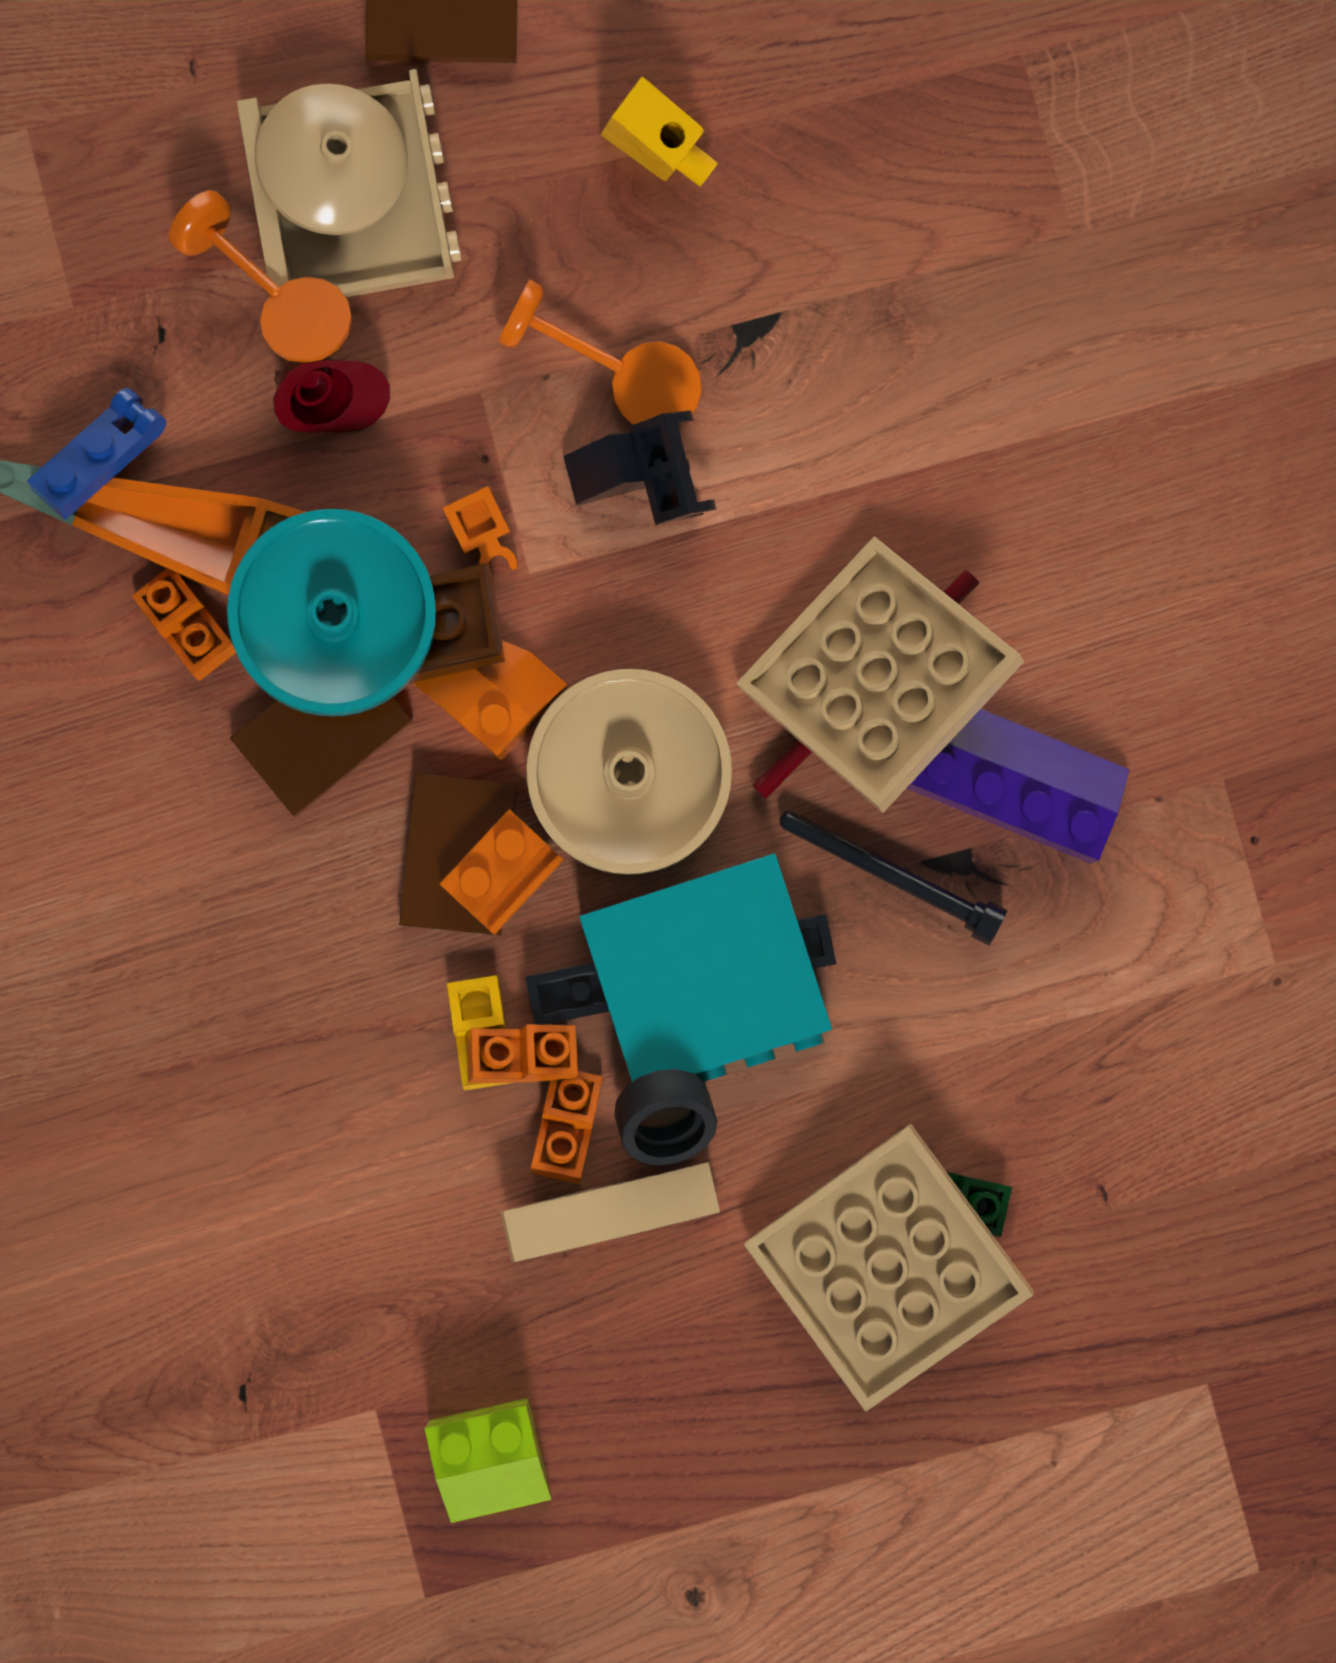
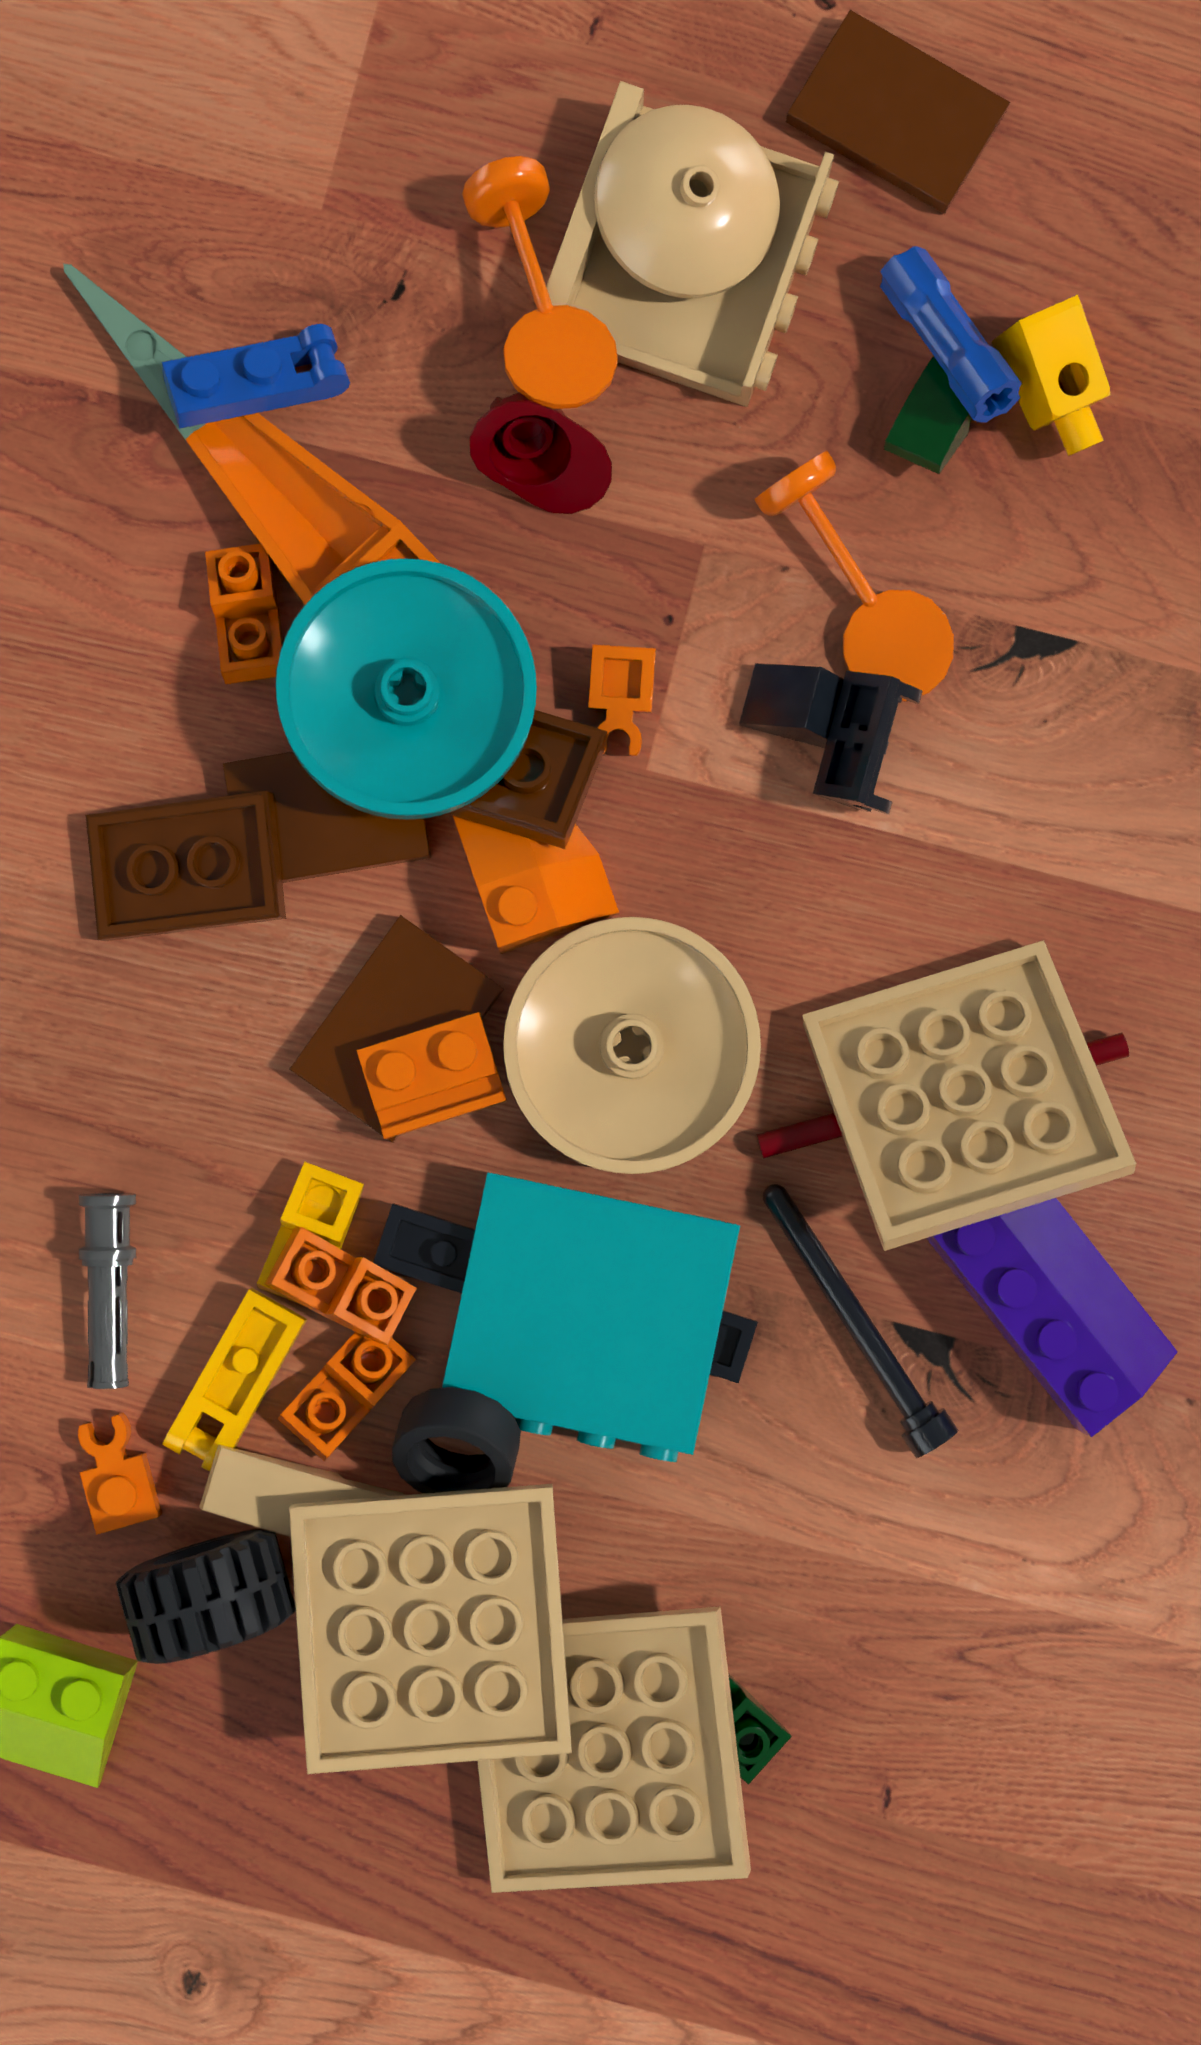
camera: 25 degrees right, 0 degrees up
none -> orange plate [78,1412,162,1535]
none -> dark grey pin [79,1193,136,1389]
none -> reddish brown tile [86,791,286,941]
none -> black tyre [115,1529,296,1664]
none -> yellow plate [162,1288,307,1472]
none -> tan plate [289,1484,572,1774]
none -> blue axle [880,246,1022,423]
none -> dark green slope [884,356,971,474]

